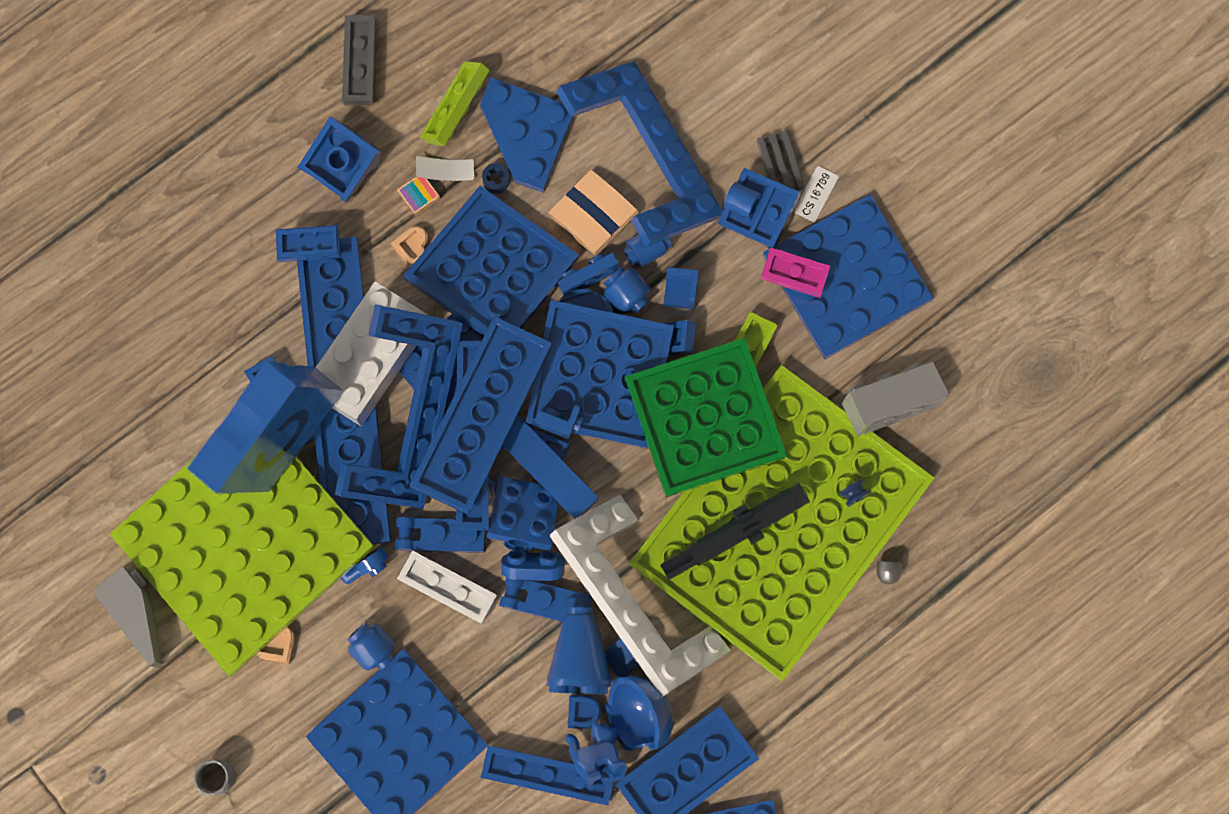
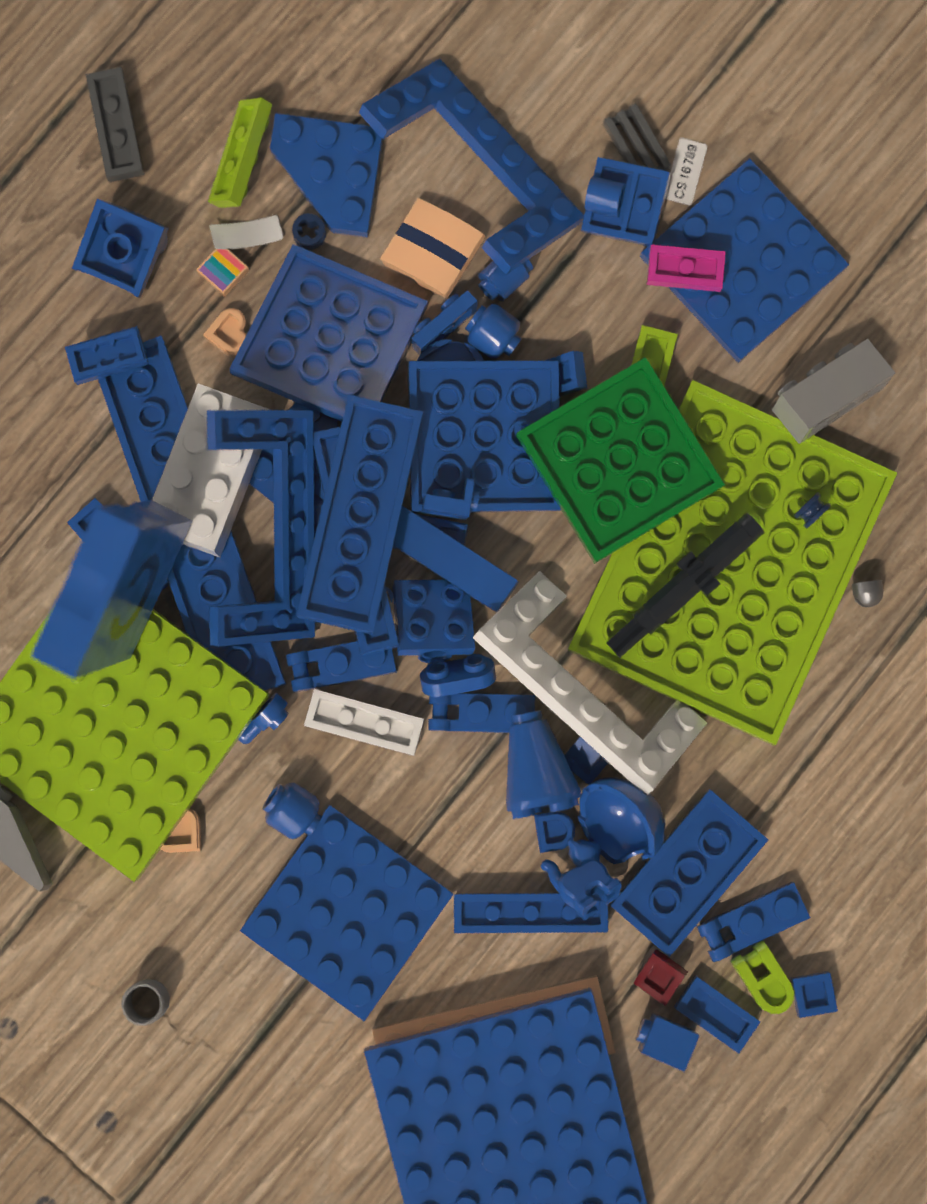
camera: 15 degrees left, 5 degrees up
blue panel [663,267,698,310] -> none

